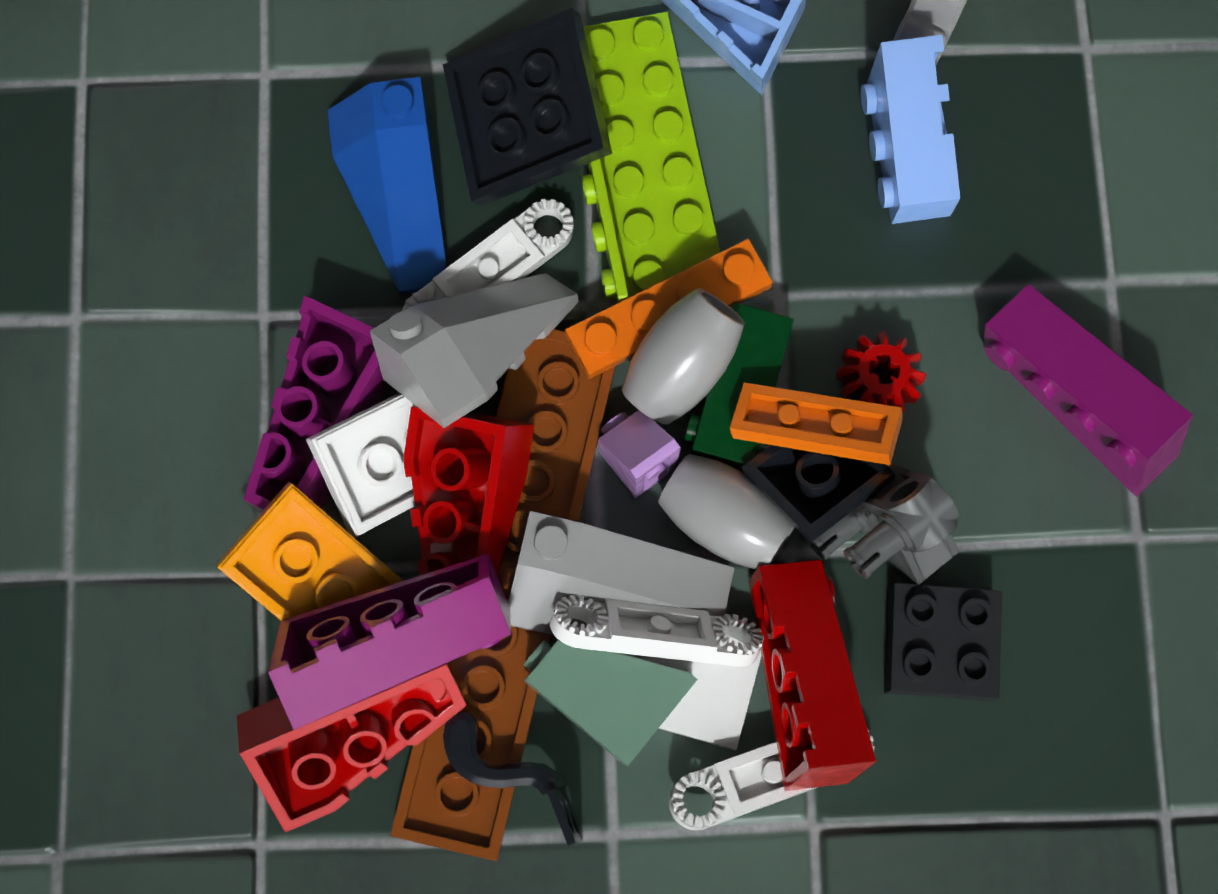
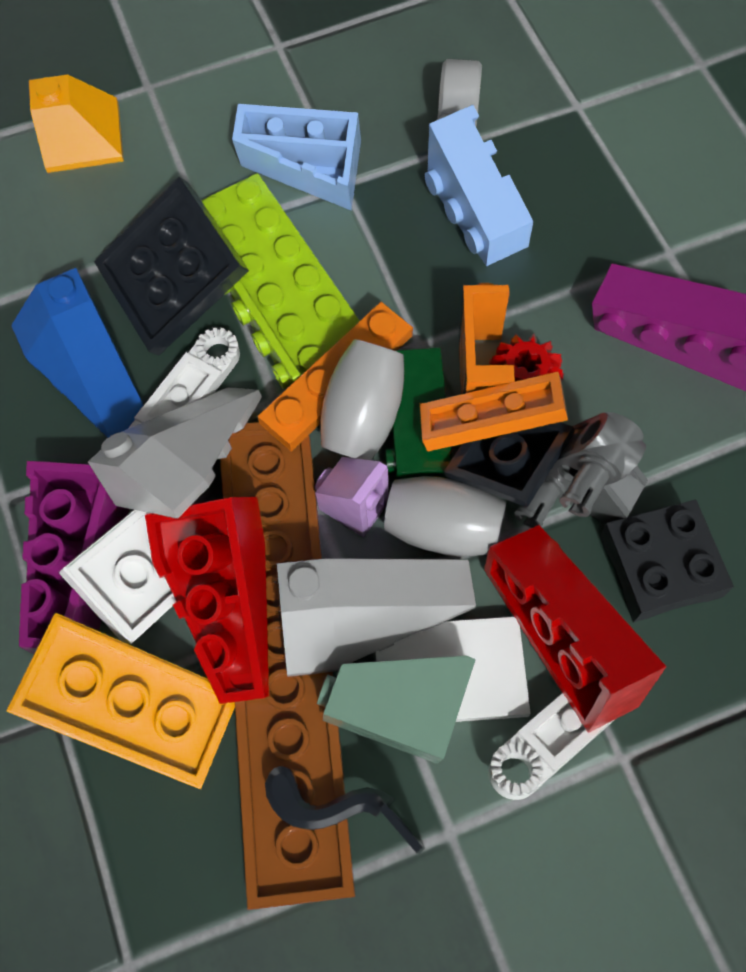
camera: 15 degrees left, 10 degrees down
red wedge [236,663,467,833] -> none
magenta wedge [268,554,511,730] -> none
white plate [550,595,764,667] -> none
none -> orange panel [459,283,515,394]

